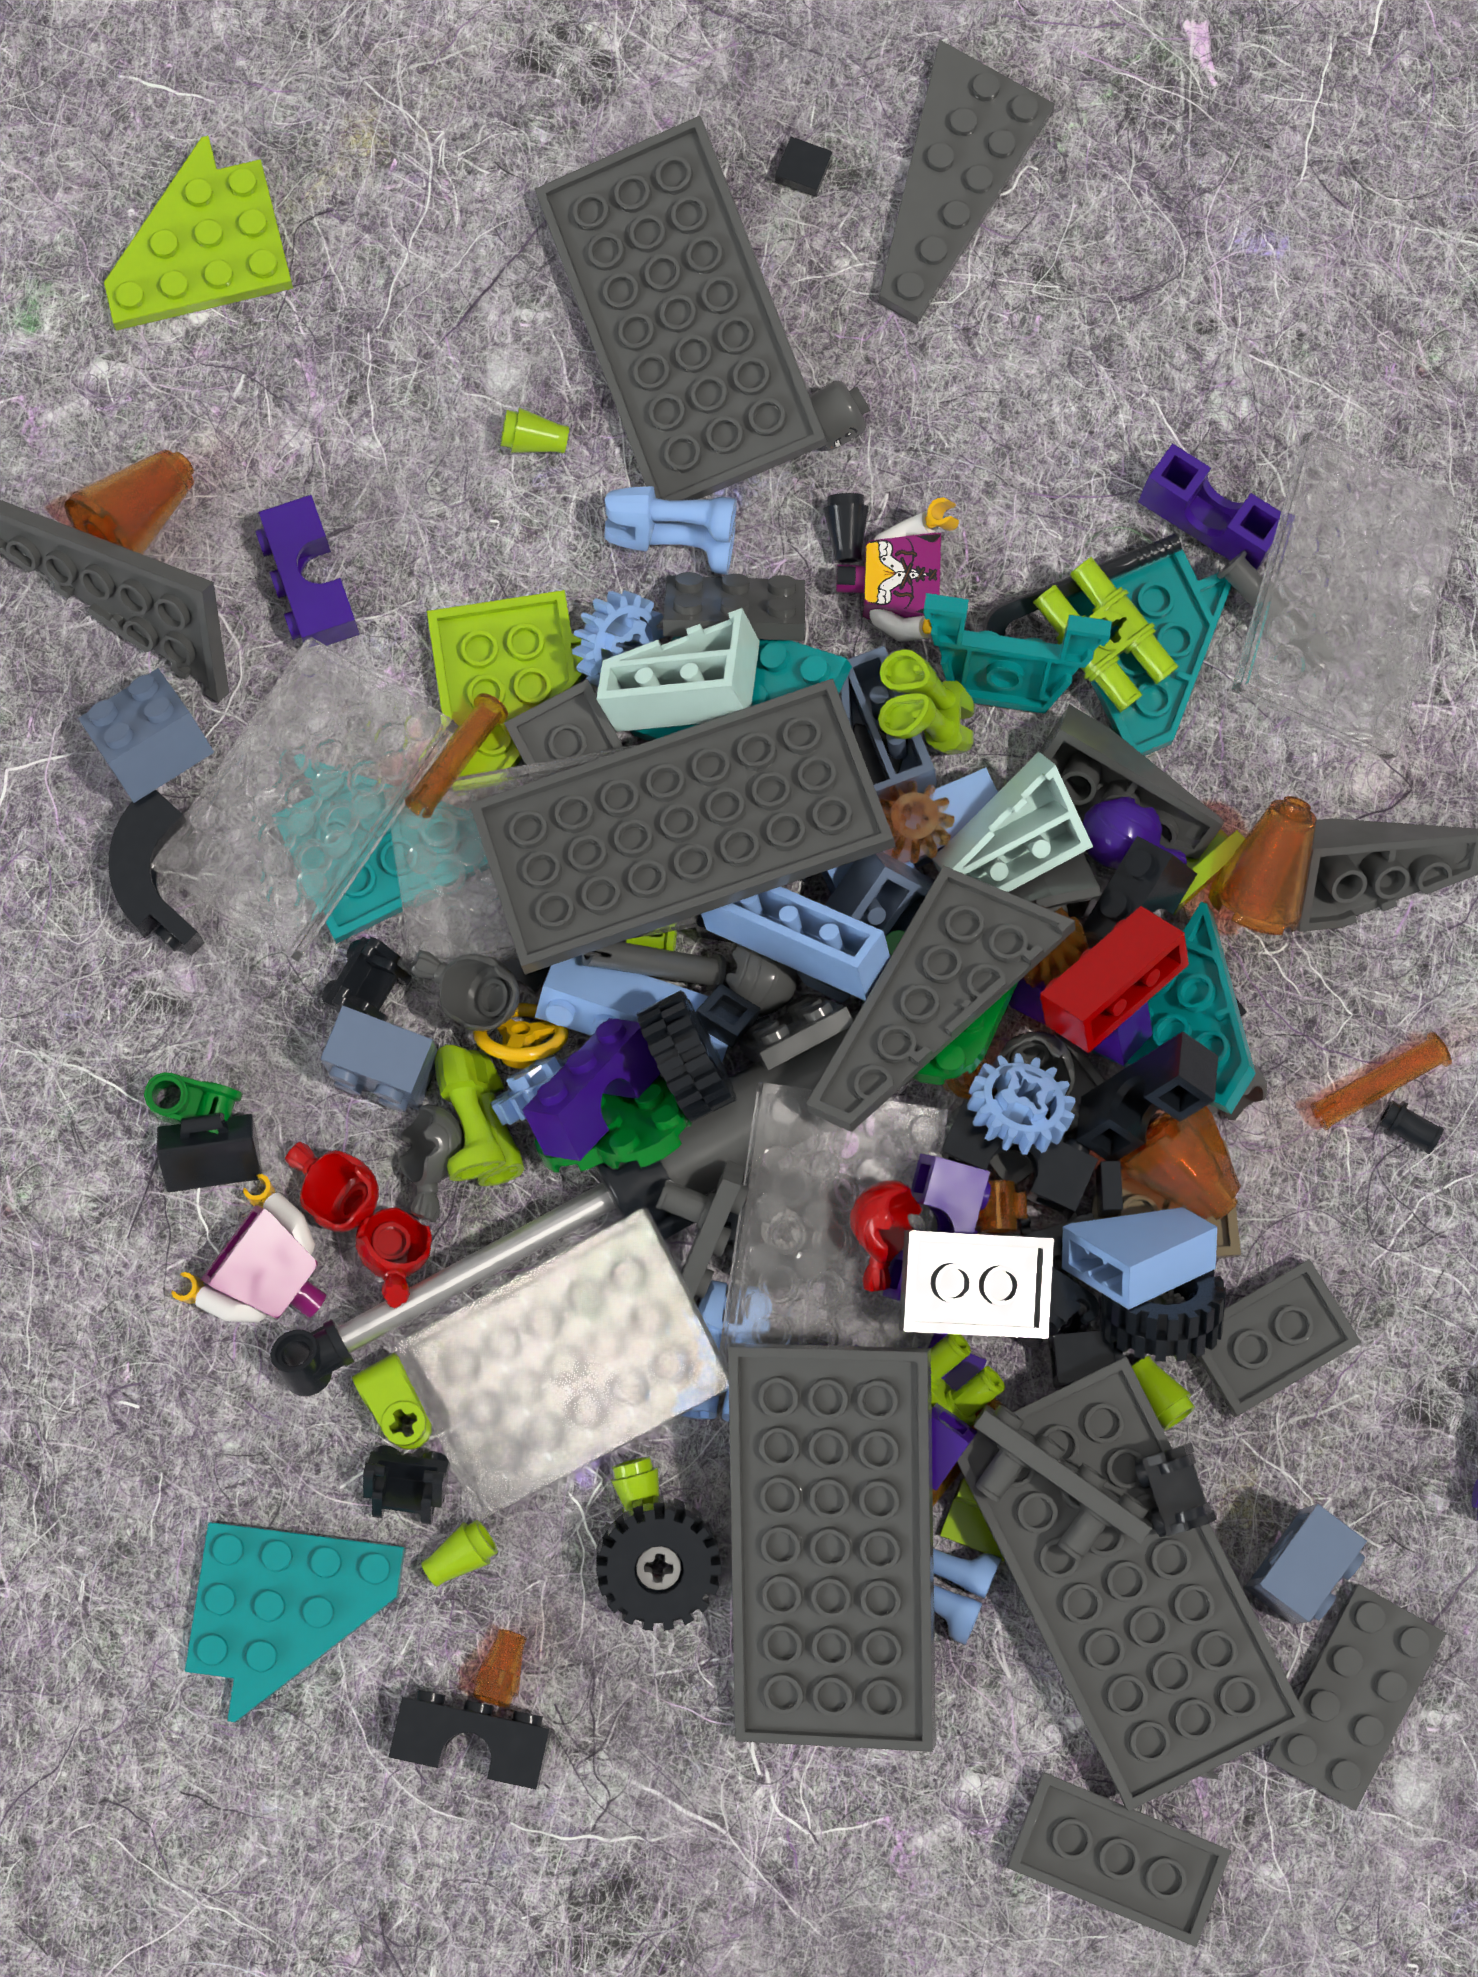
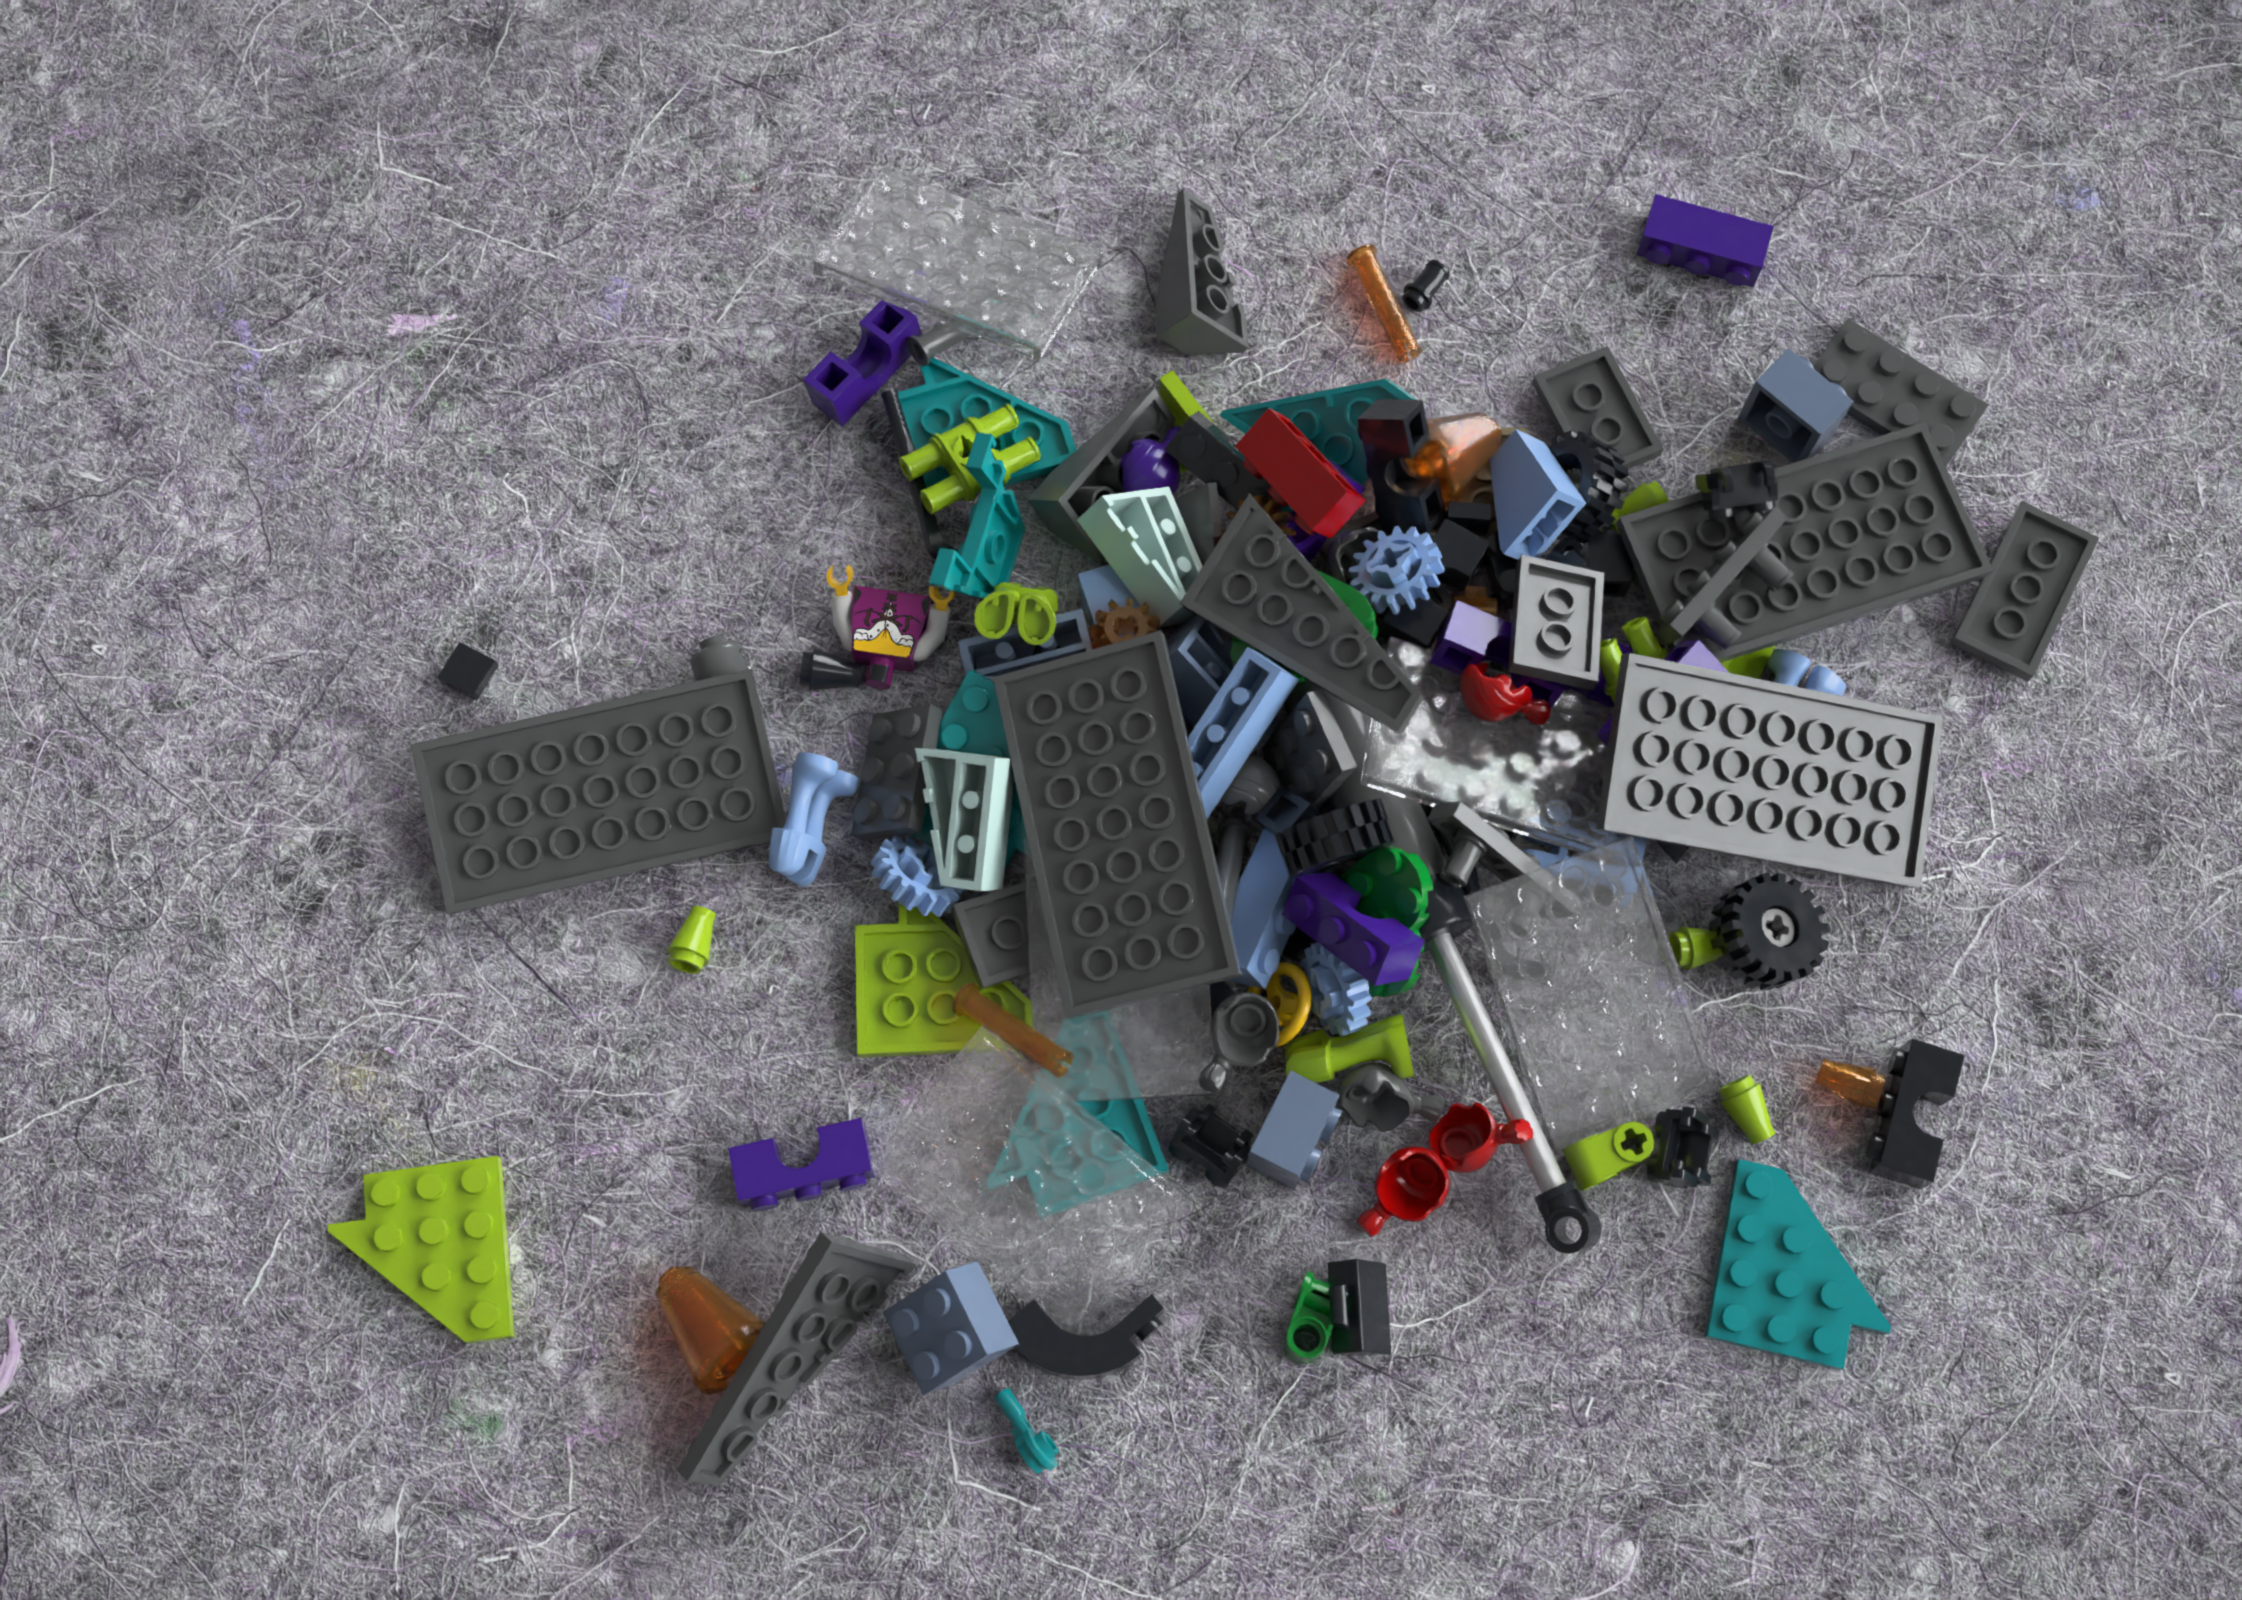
camera: 80 degrees left, 5 degrees down
torso [171,1174,326,1323] -> none
dark grey wing [878,39,1055,325] -> none
clear orange cone [1208,796,1317,935] -> none
none -> teal plate [994,1388,1059,1474]

